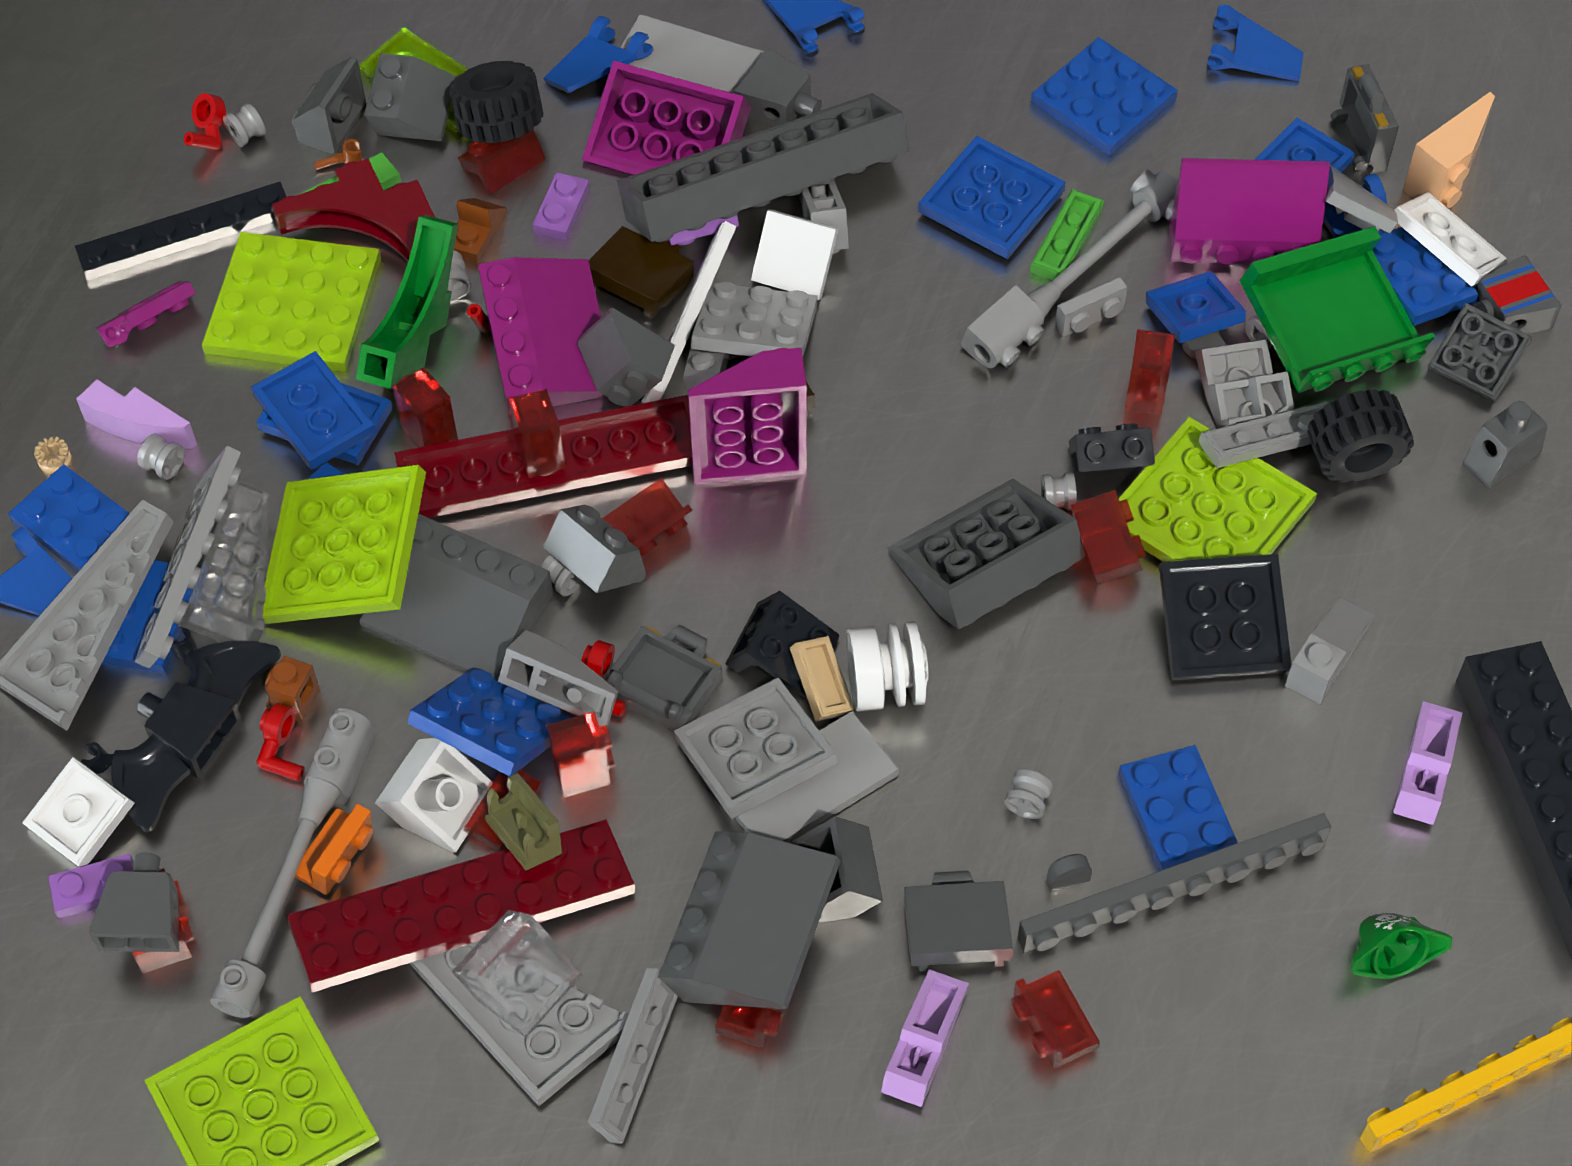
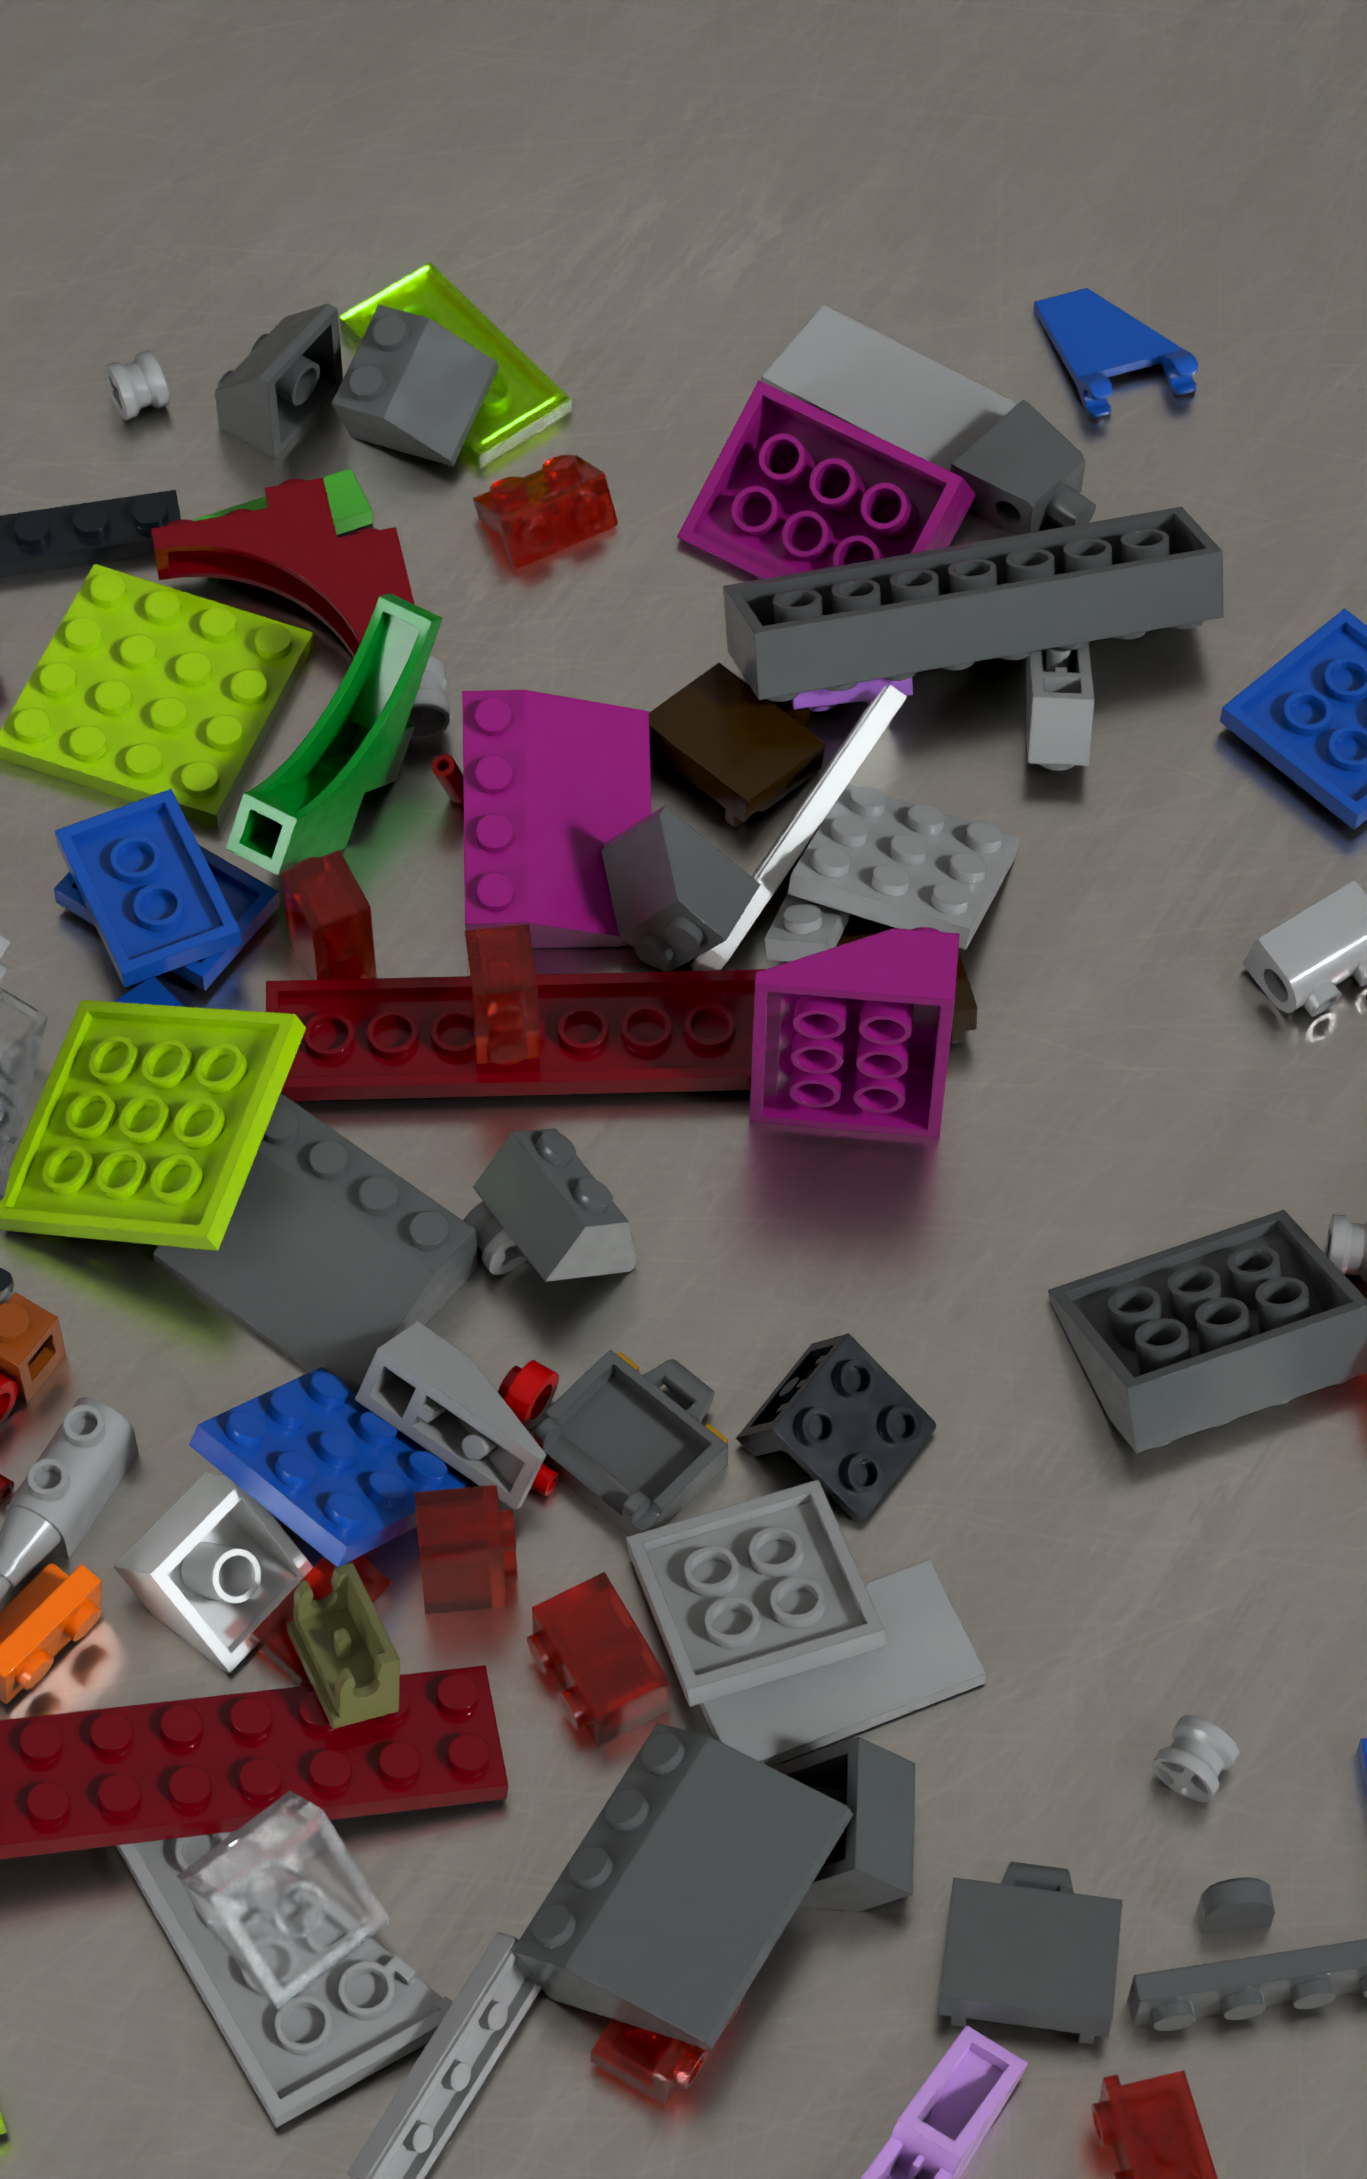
camera: 10 degrees right, 0 degrees up
red plate [184,93,226,151] -> none
dark orange hand [314,139,363,170] -> none
black tyre [449,61,544,143] -> none
dark orange slope [454,198,507,264] -> none
medium lavender plate [532,172,590,242] -> none
blue flag [543,16,653,93] -> none
clear red bracket [602,477,693,557] -> none
white tile [751,209,839,300] -> none
tan tile [790,636,855,722] -> none
white wheel [846,621,928,712] -> none
none -> clear red brick [527,1572,670,1747]

